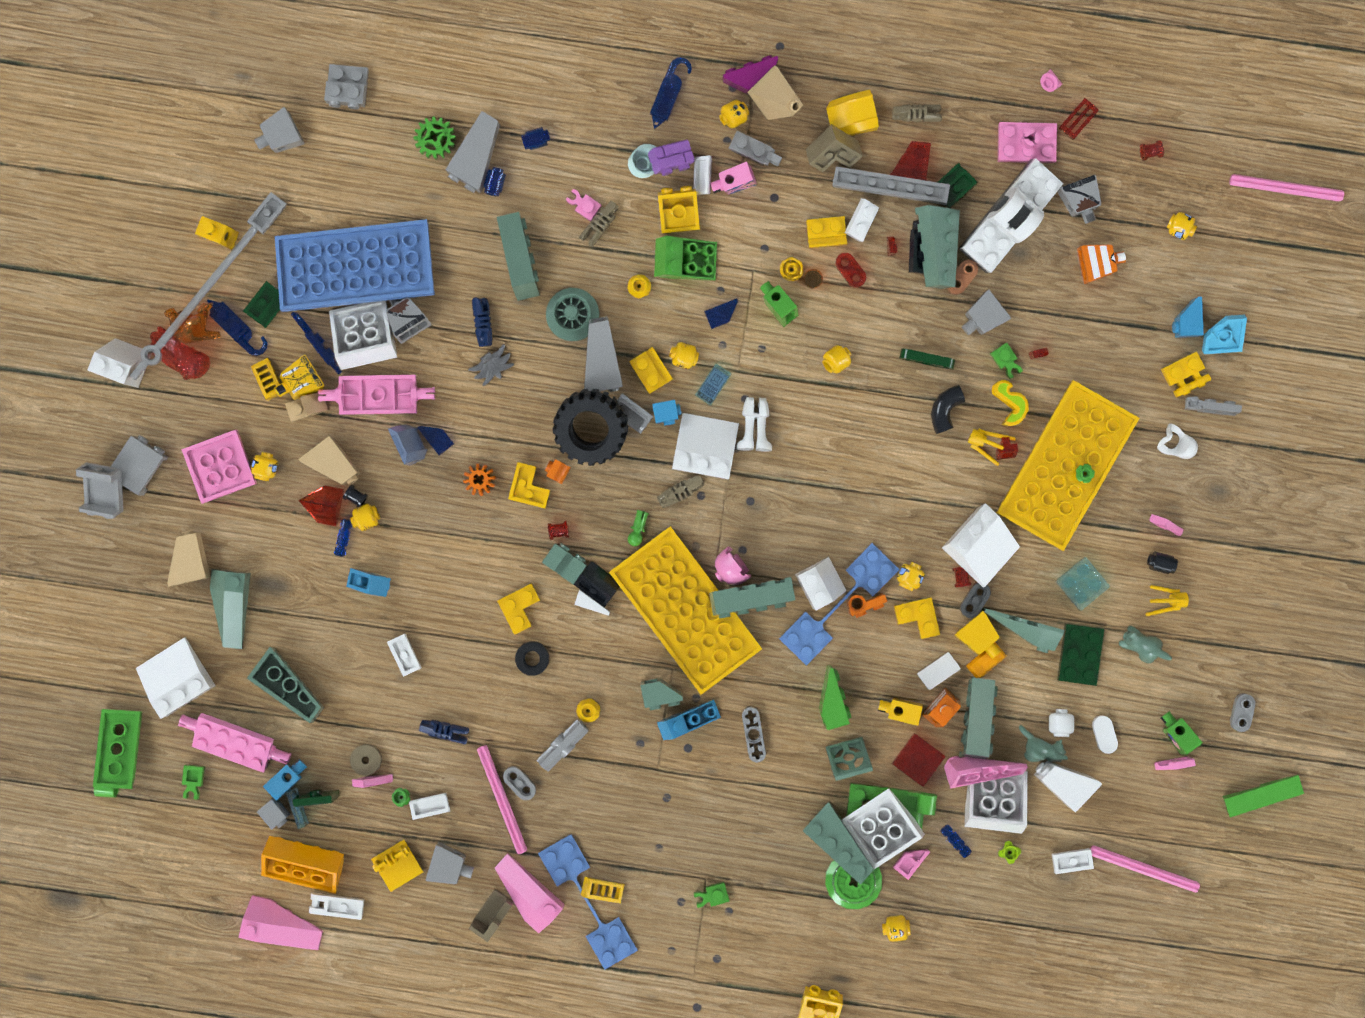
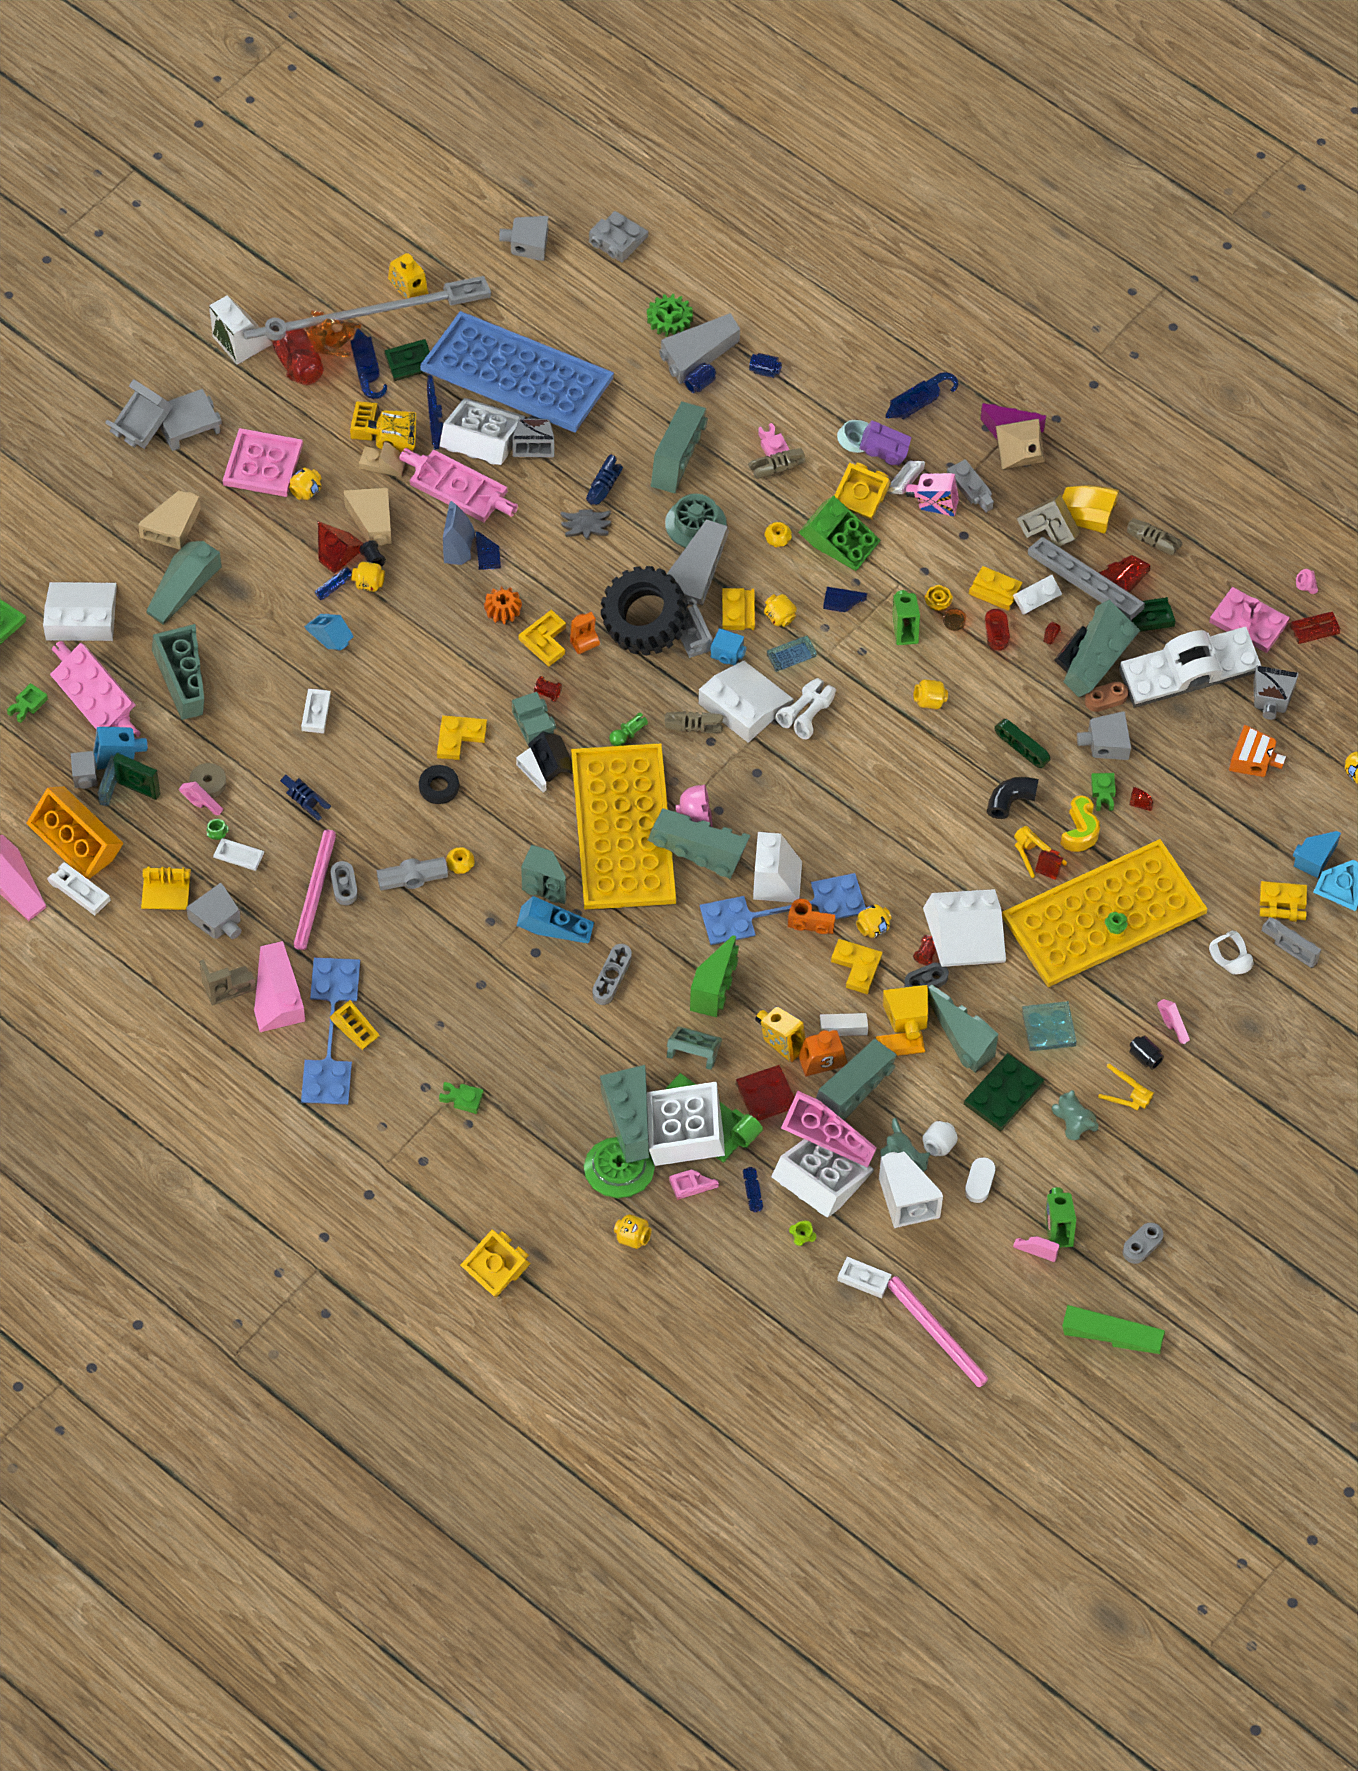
camera: 30 degrees right, 30 degrees down
yellow head [719,100,749,129] -> none

